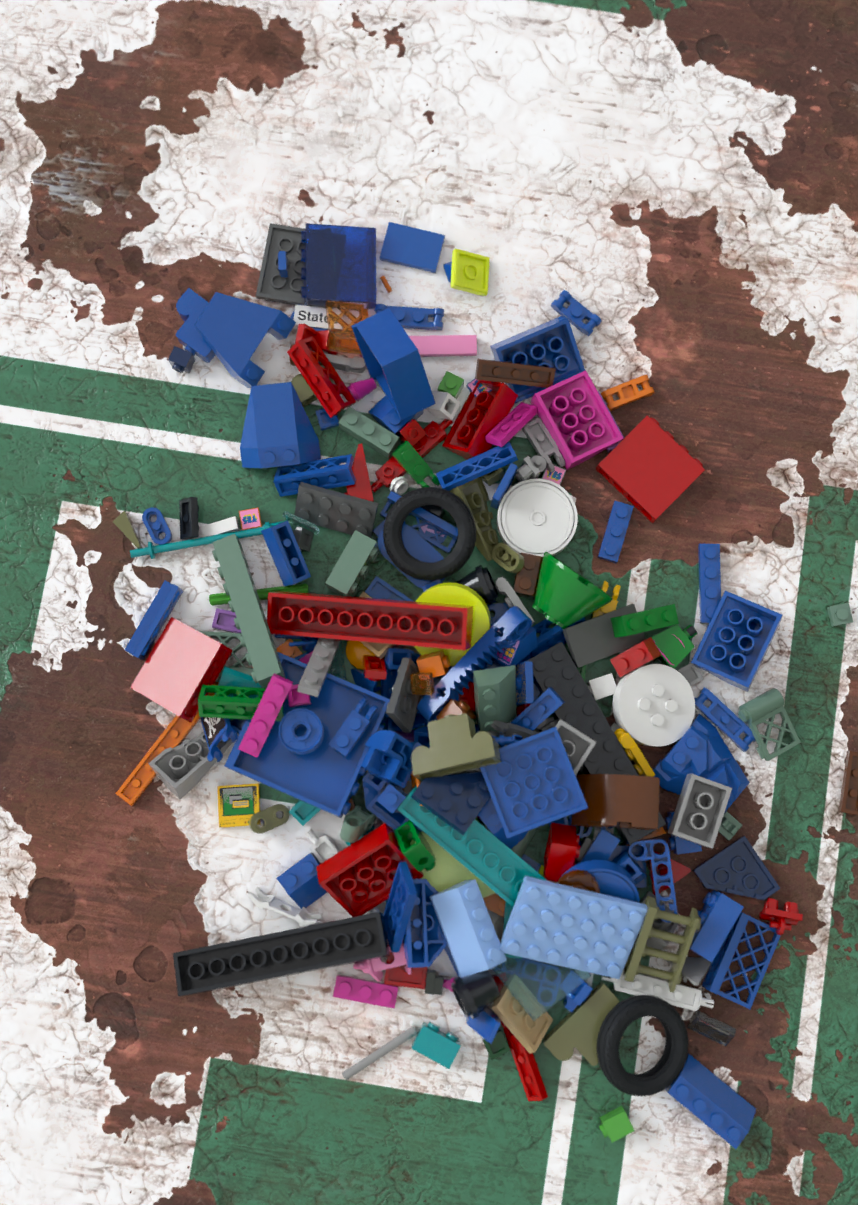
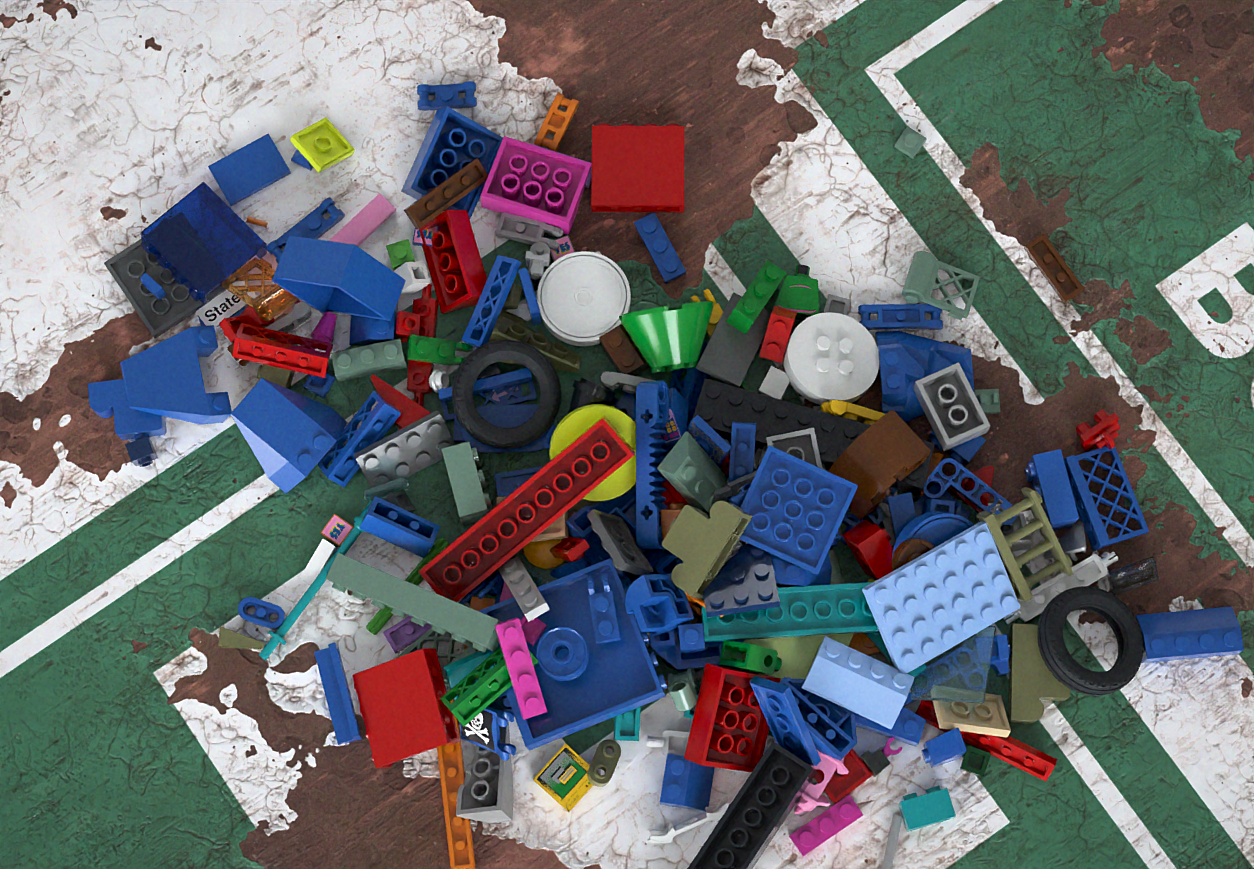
camera: 40 degrees left, 5 degrees down
black plate [179,497,199,540] -> none
clear orange plate [410,672,435,695] -> none
orange brick [416,650,450,680] -> none
black piece [451,970,500,1019] -> none
dark pink plate [485,402,538,447] -> none
olive plate [492,543,524,573] -> none
bright green brick [599,1106,635,1143] -> none
blue slope [691,591,782,692] -> none
dark blue plate [693,835,781,900] -> none
blue plate [698,544,721,624] -> none

